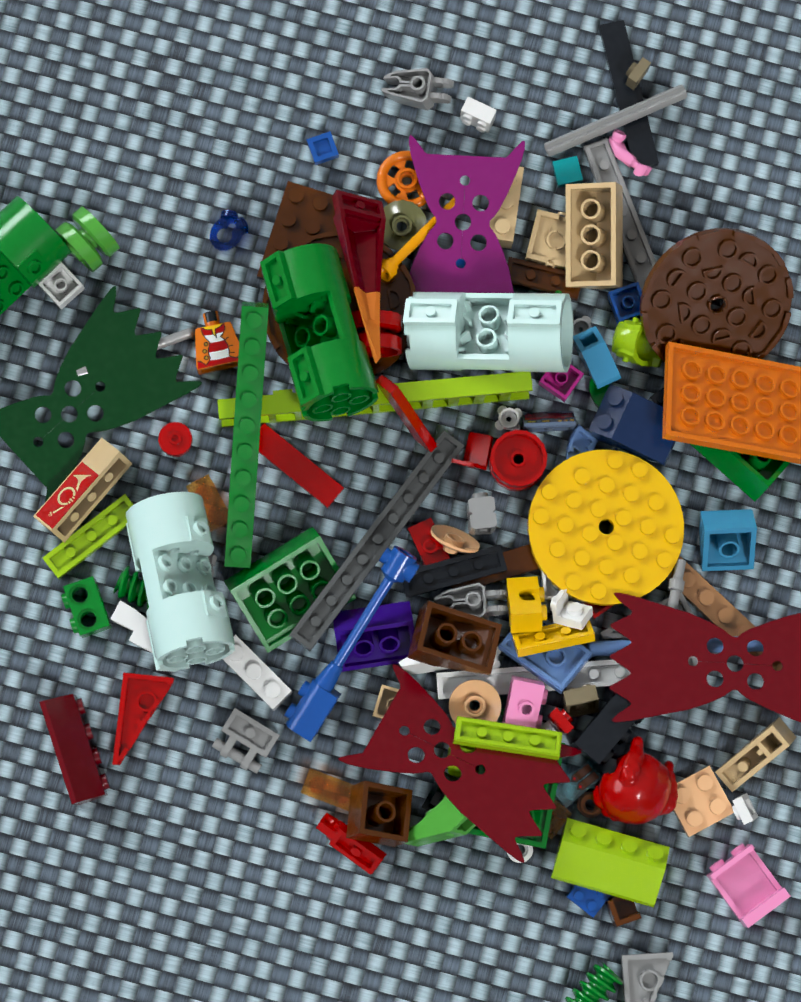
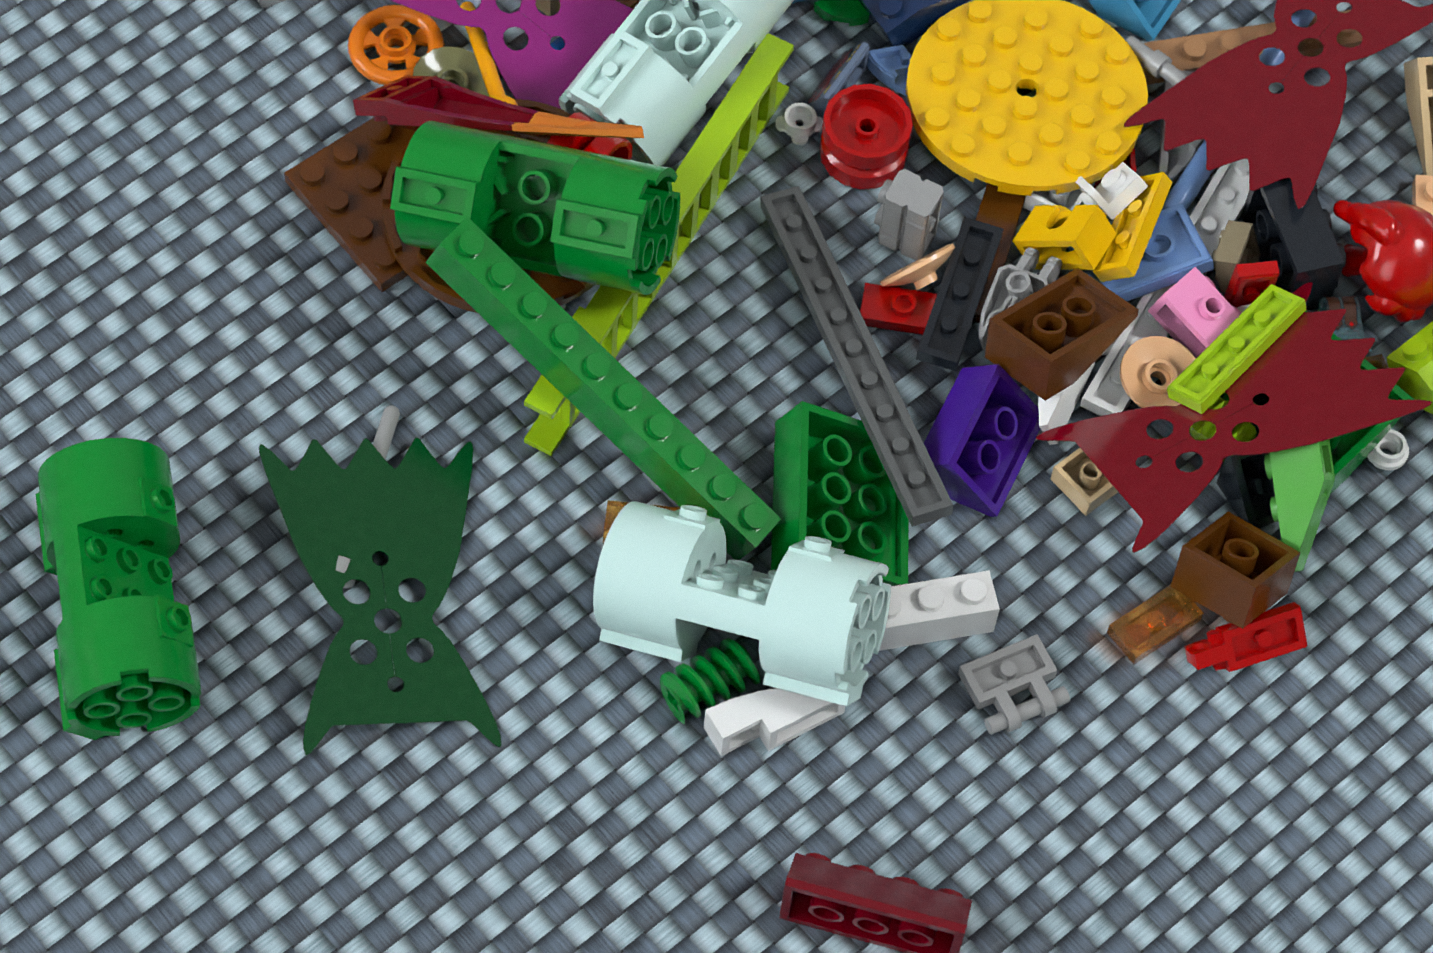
camera: 55 degrees left, 20 degrees down
tan brick [33,438,132,543] -> none
white piece [38,262,85,310] -> none
lime plate [42,494,134,579] -> none
bright green wheel [55,206,120,272] -> none
green brick [61,576,112,638] -> none
red wing [112,672,175,765] -> none
red wheel [158,422,193,457] -> none
torso [195,311,239,375] -> none
clear blue piece [210,210,248,251] -> none
red tile [259,423,344,509] -> none
blue bar [284,546,420,742] -> none
blue plate [306,131,339,165] -> none
red tile [376,375,437,452] -> none
red bracket [451,432,493,470] -> none
dark pink piece [538,364,584,403] -> none
reddish brown plate [577,791,601,818] -> none

